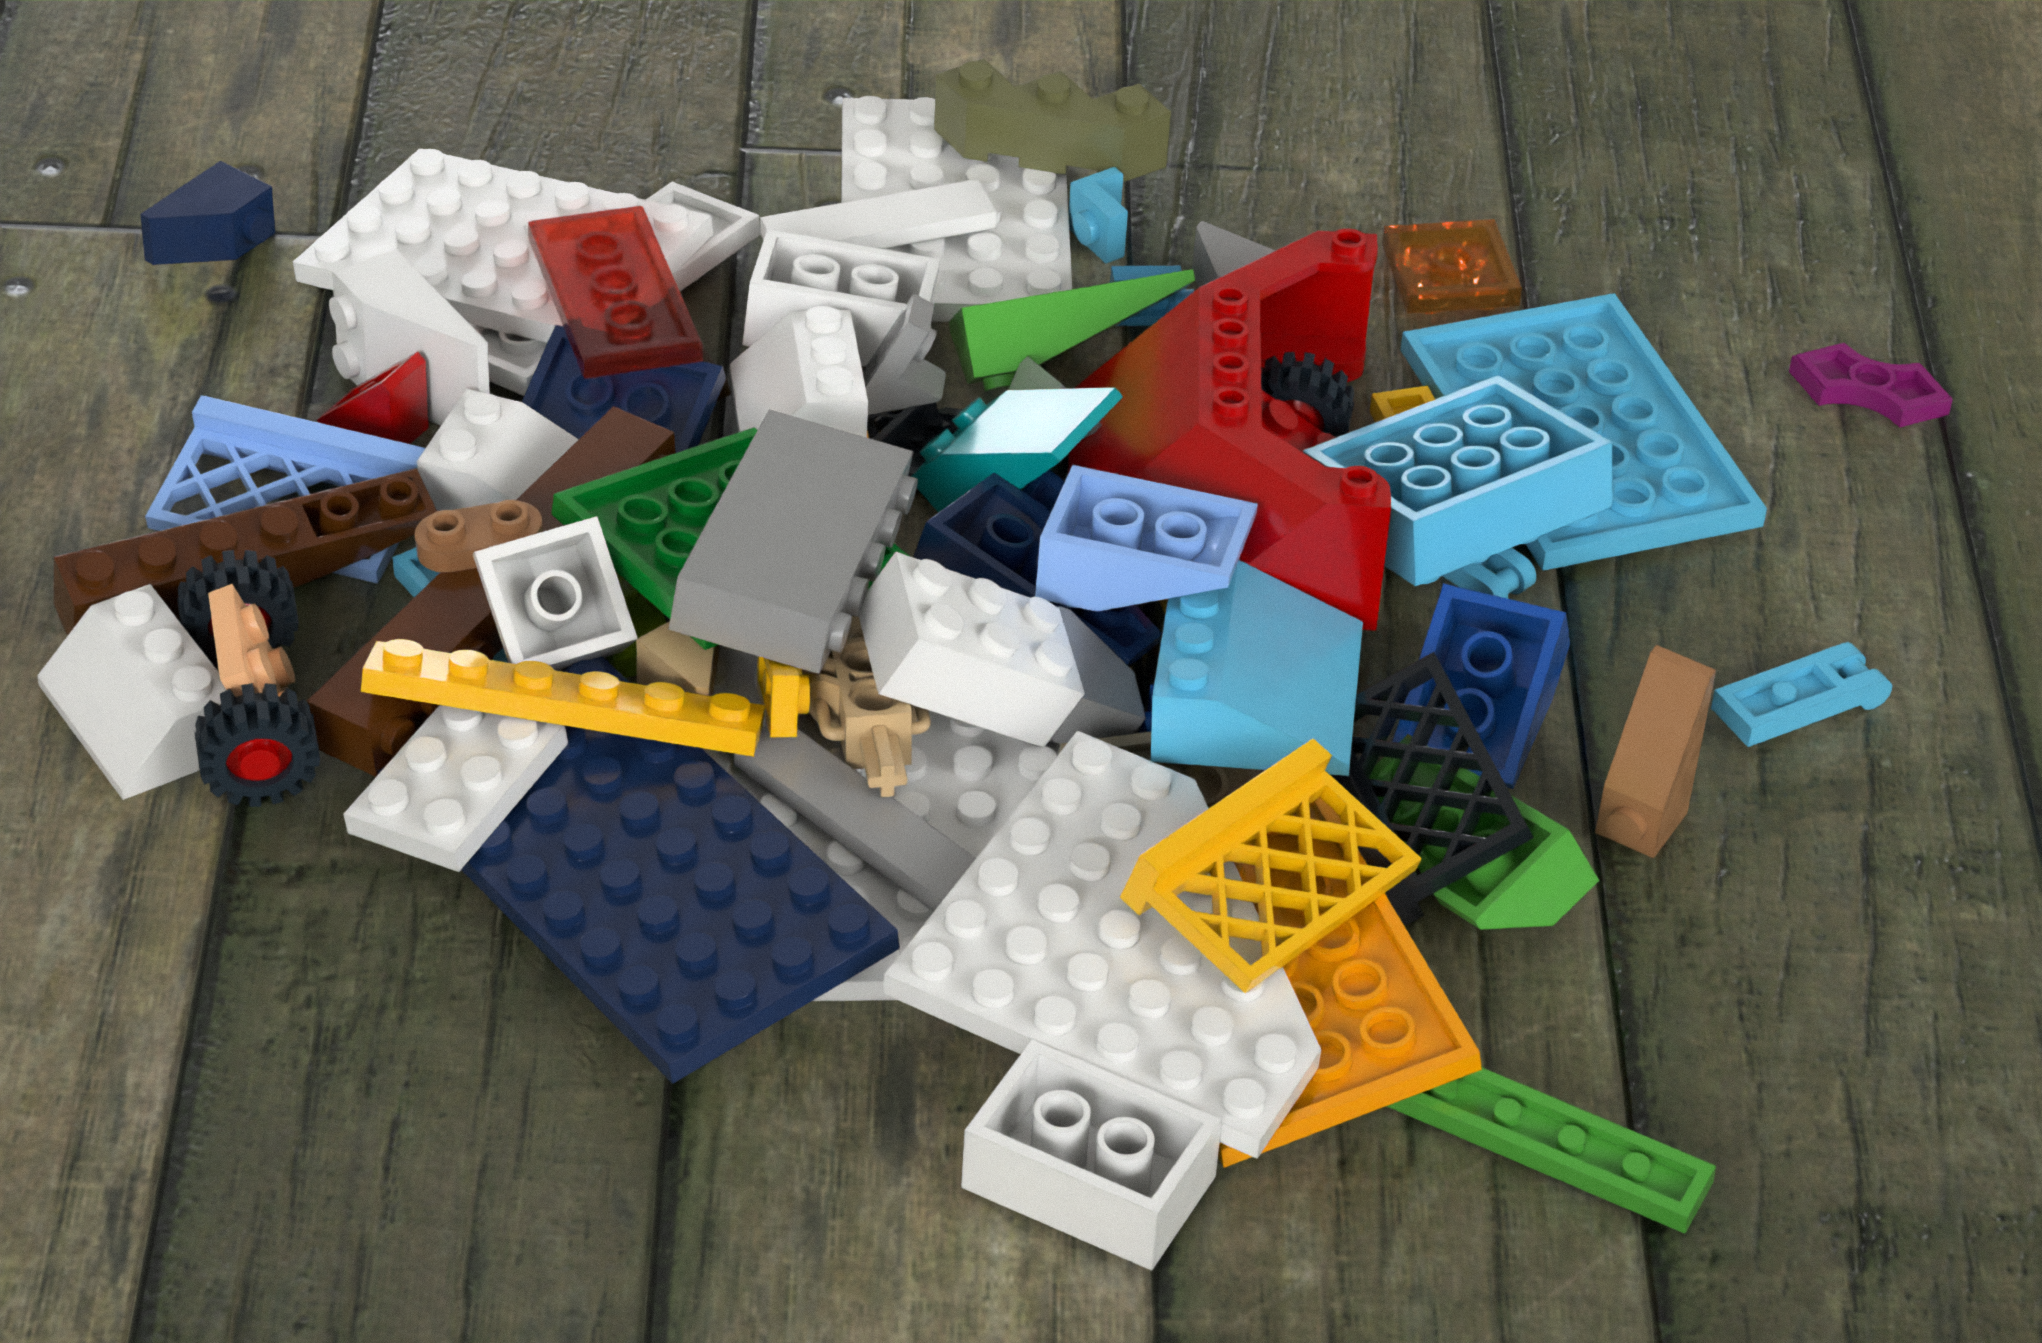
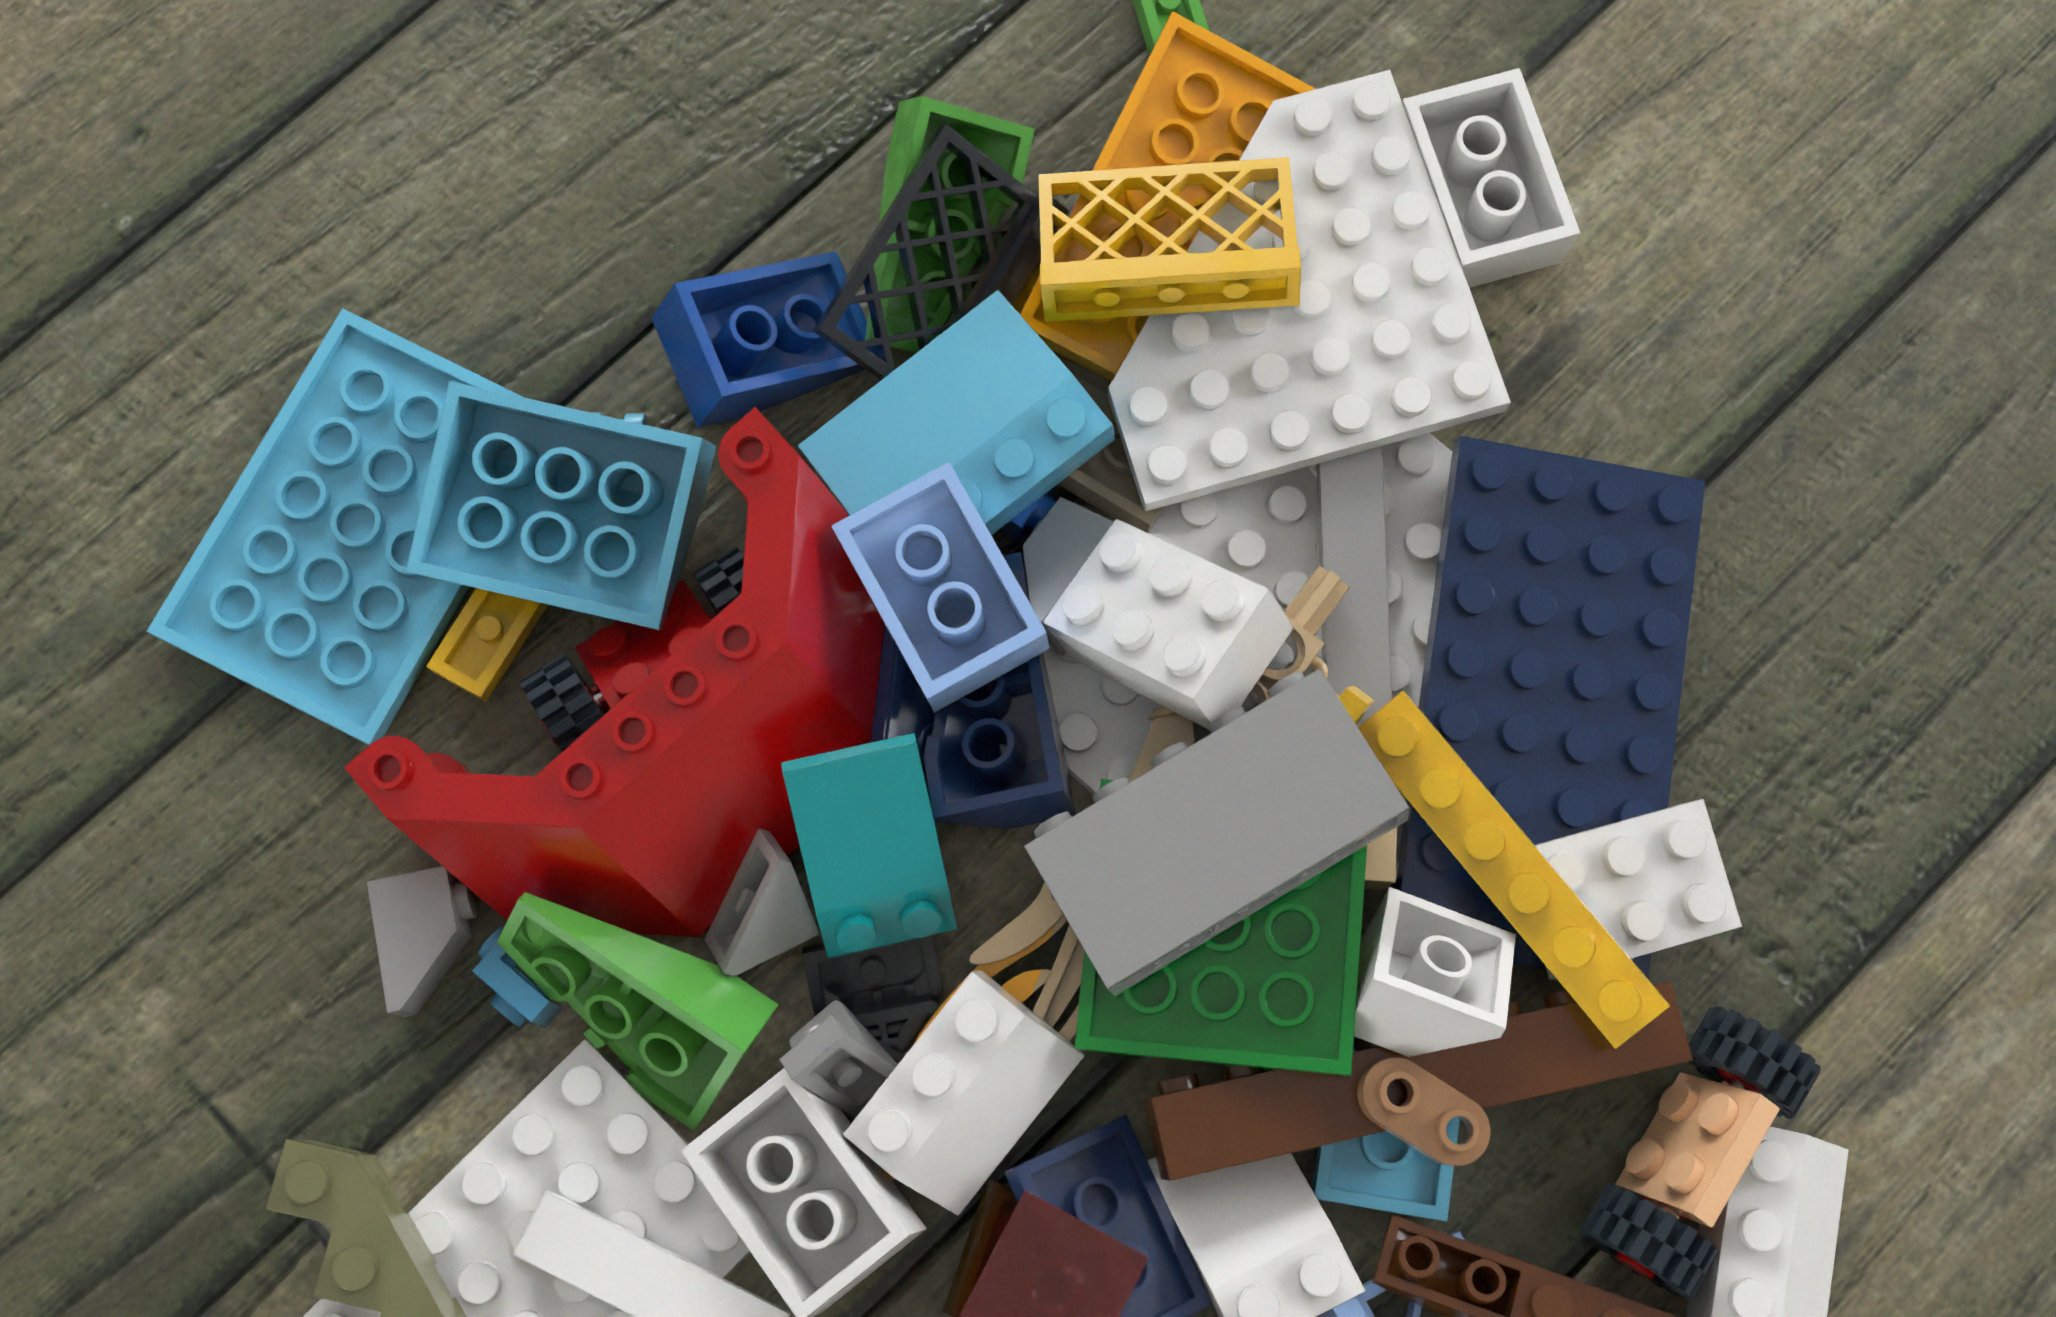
camera: 135 degrees left, 35 degrees up
medium azure bracket [1068,167,1128,264] -> none
clear orange plate [1382,219,1522,314] -> none
medium nougat slope [1595,645,1716,858] -> none
medium azure plate [1711,642,1892,747] -> none
magenta tile [1789,343,1953,428] -> none

